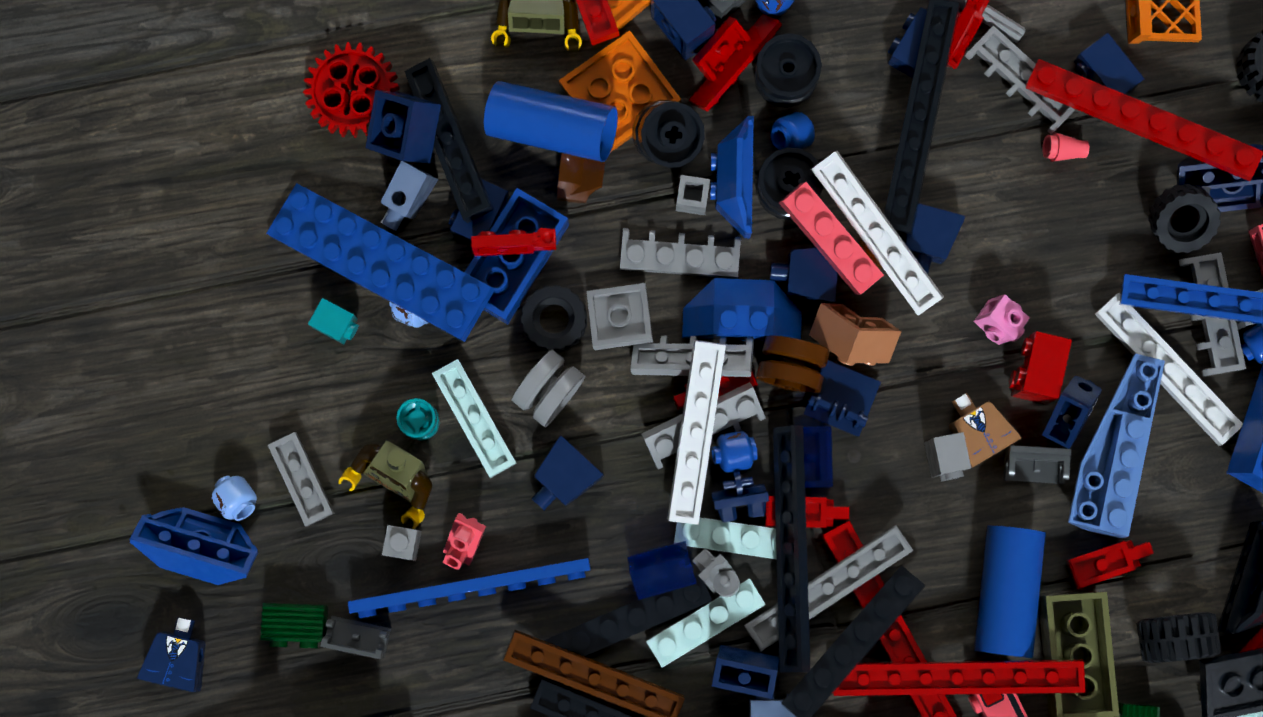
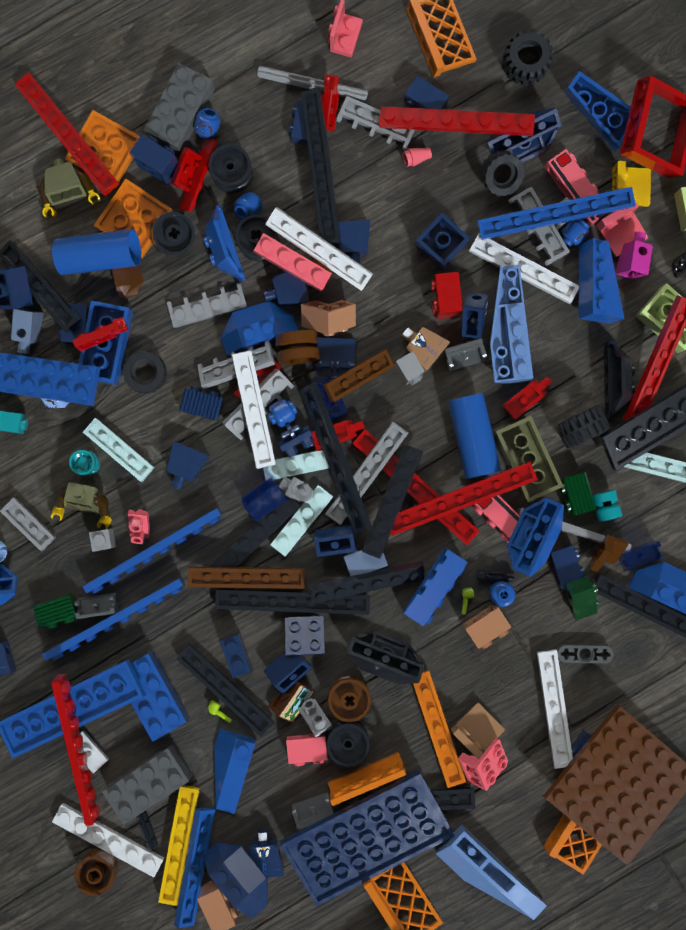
camera: 25 degrees left, 5 degrees up
light grey wheel [511,350,586,427] -> none
light grey plate [587,283,653,350] -> none
light grey brick [676,175,710,215] -> none
bright pink brick [974,294,1030,345] -> none
none -> blue plate [42,578,185,661]
none -> dark blue brick [179,386,224,421]
none -> reddish brown plate [323,349,394,402]
none -> dark blue brick [414,213,470,271]

